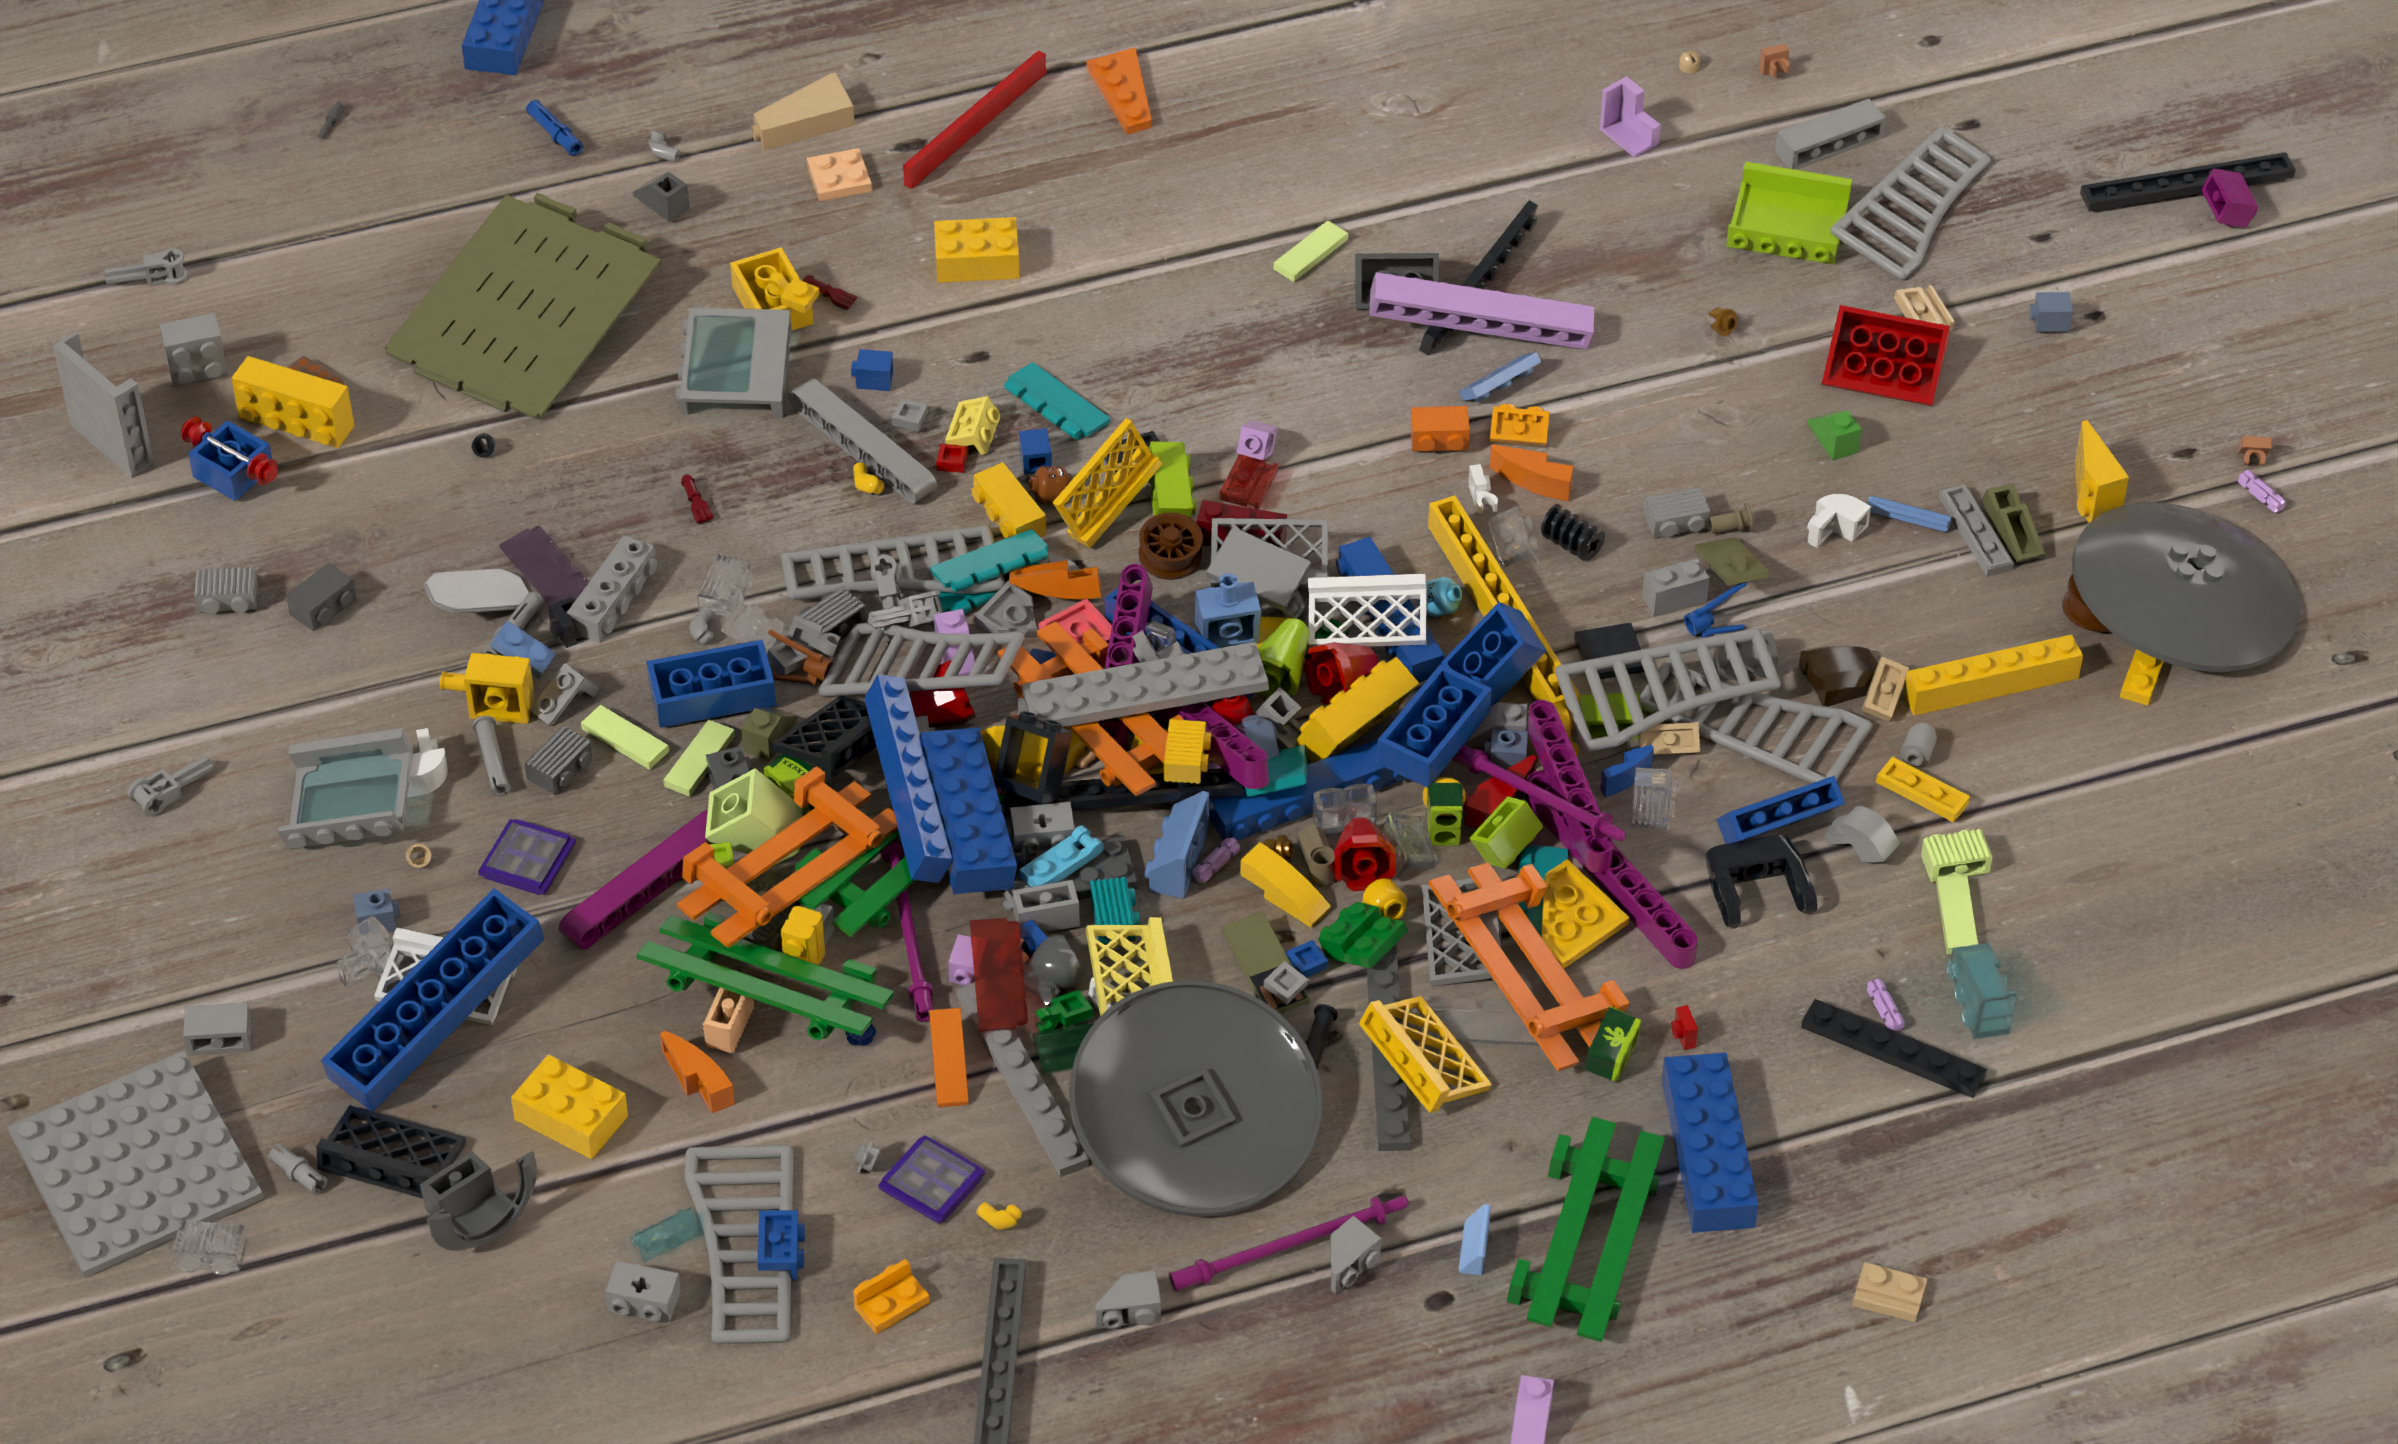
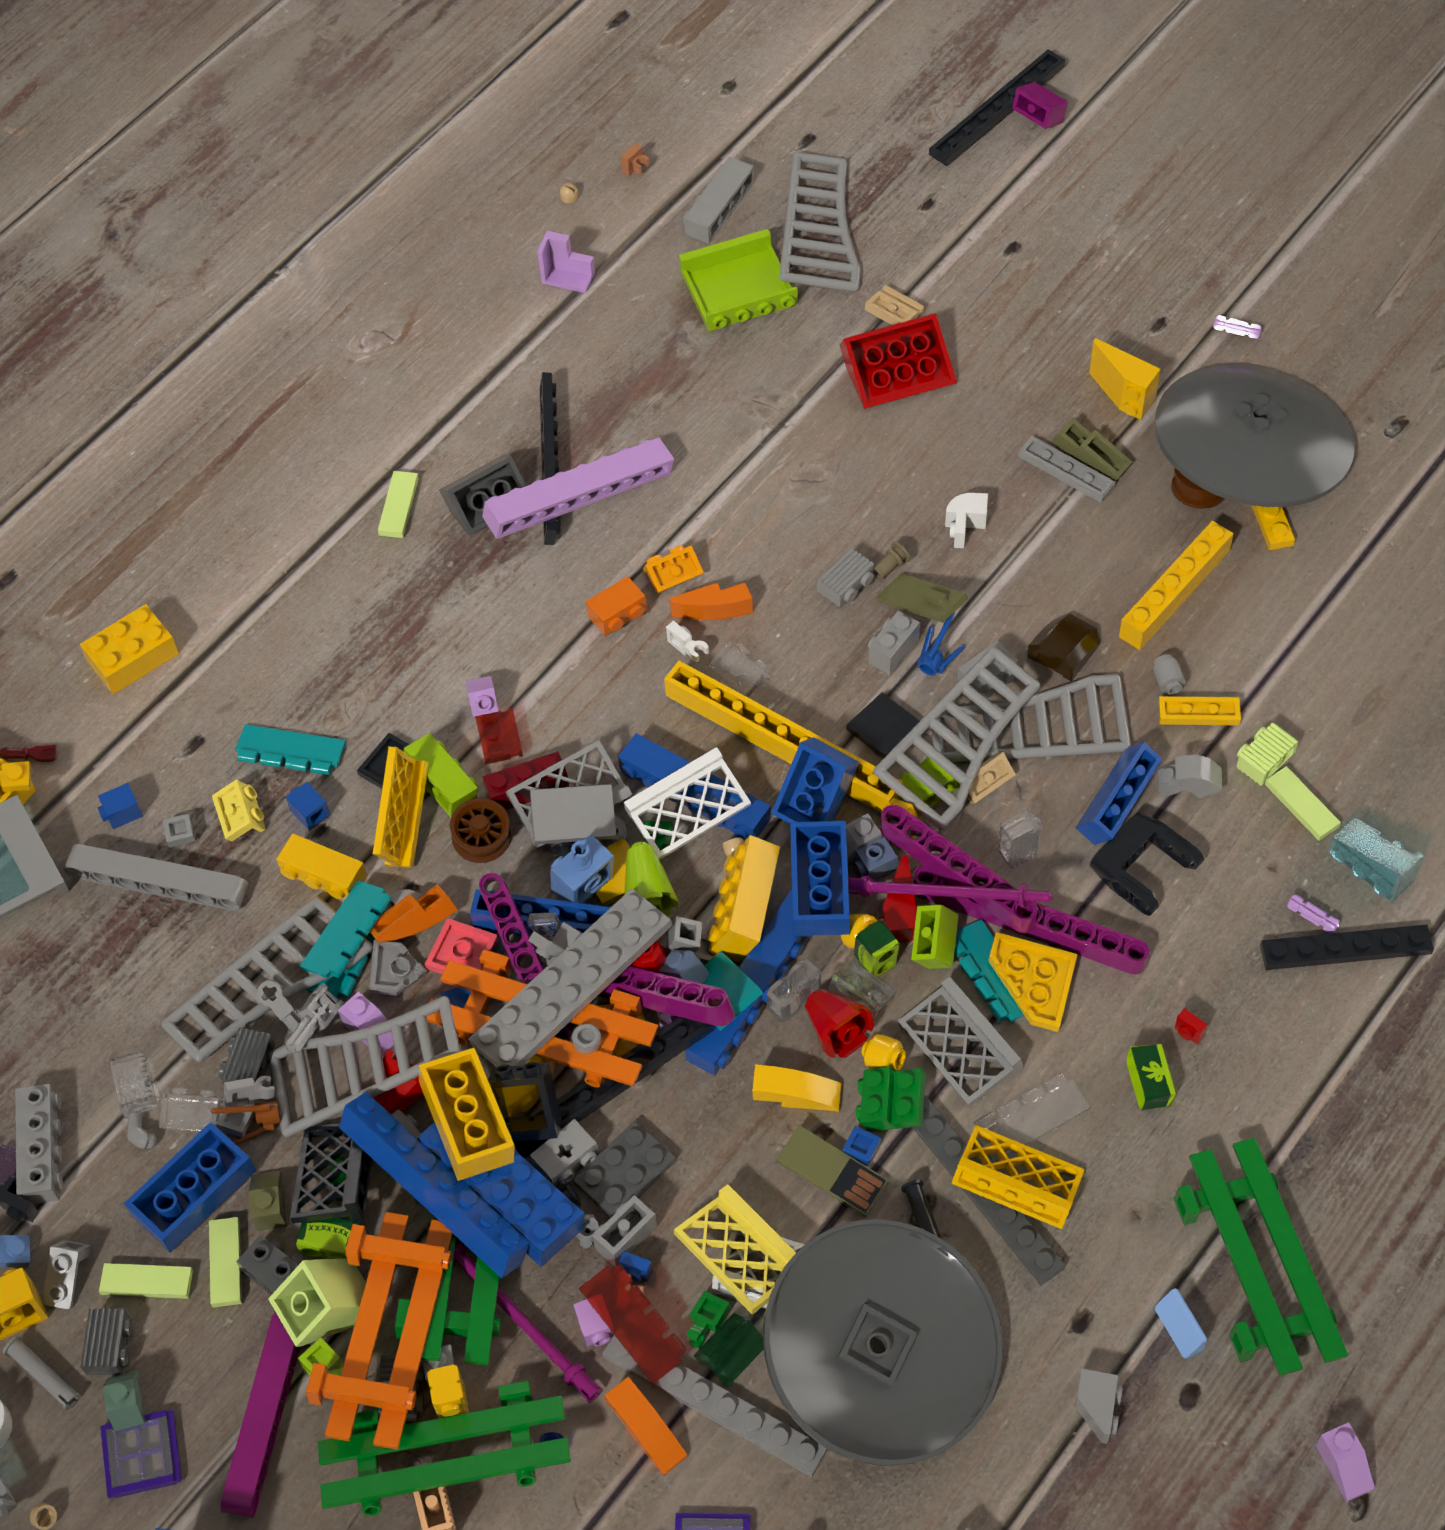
camera: 30 degrees left, 10 degrees up
dark red piece [681,474,714,524] -> none
yellow arm [853,462,884,495] -> none
red tile [903,50,1046,189] -> none
red tile [936,444,969,473] -> none
medium azure plate [1020,825,1104,887] -> none
dark grey piece [1020,935,1085,1007] -> none
dark orange head [1029,466,1072,503] -> none
orange wing [1086,47,1152,135] -> none
teal brick [1090,876,1140,944] -> none
medium blue slope [1145,791,1209,899] -> none
yellow brick [1164,719,1211,784] -> none
magenta bar [1169,1196,1409,1292] -> none
lavender axle [1192,837,1241,883] -> none
pearl gold plate [1263,835,1294,863] -> none
light grey plate [1263,961,1308,1005] -> none
dark tan piece [1297,824,1335,886] -> none
red cone [1303,642,1379,705] -> none
medium azure head [1417,577,1462,618] -> none
orange fence [1428,862,1630,1072] -> none
medium blue plate [1459,352,1541,402] -> none
black piece [1541,503,1605,561] -> none
blue slope [1600,744,1654,798] -> none
blue brick [1662,1052,1758,1233] -> none
pearl gold plate [1708,307,1737,336] -> none
bright green slope [1807,410,1861,460] -> none
tan plate [1861,657,1909,722] -> none
medium blue axle [1867,496,1951,532] -> none
sand blue brick [2029,292,2073,332] -> none
nougat tile [2238,436,2272,467] -> none
none -> sand green slope [103,1370,145,1432]
none -> yellow brick [419,1048,515,1181]
none -> light grey tile [572,1024,602,1054]

